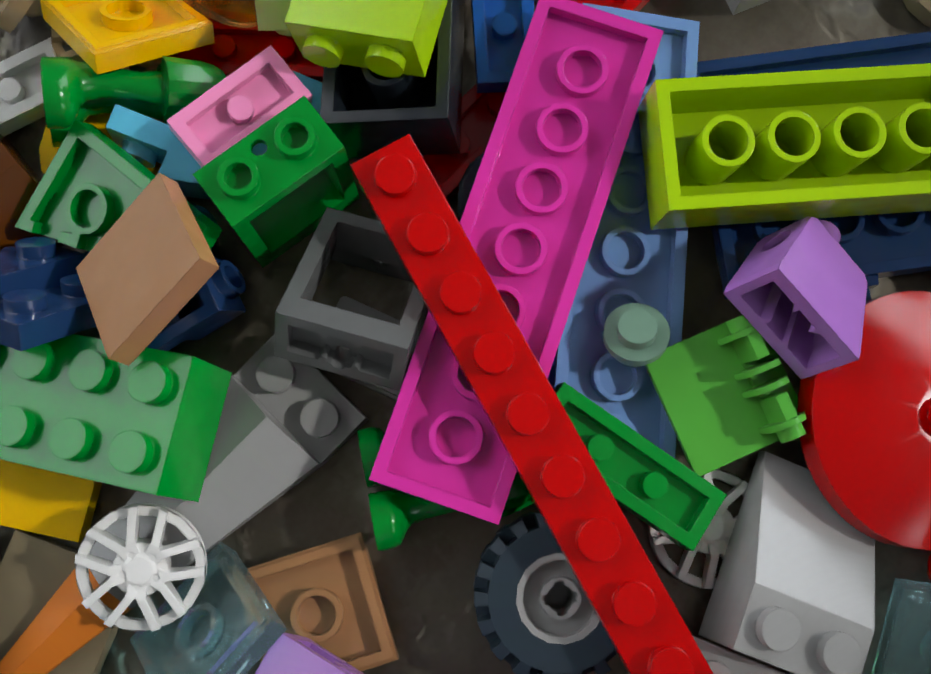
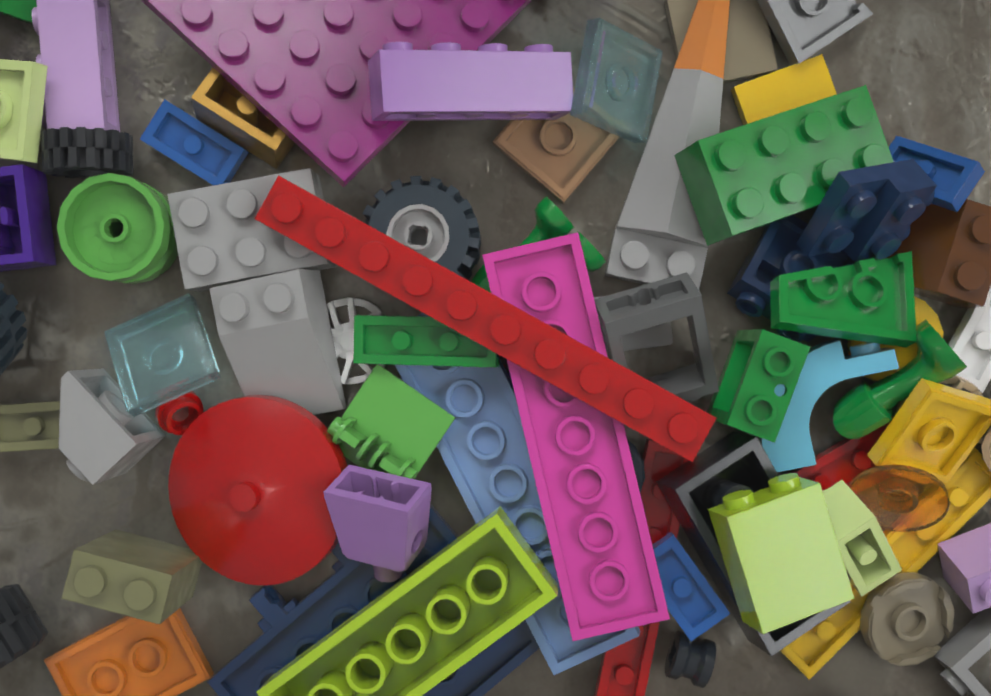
camera: 145 degrees right, 10 degrees up
white wheel [74,503,208,632] -> none
medium nougat tile [76,173,219,366] -> none
bright pink plate [166,45,312,167] -> none
sand green plate [603,303,670,367] -> none

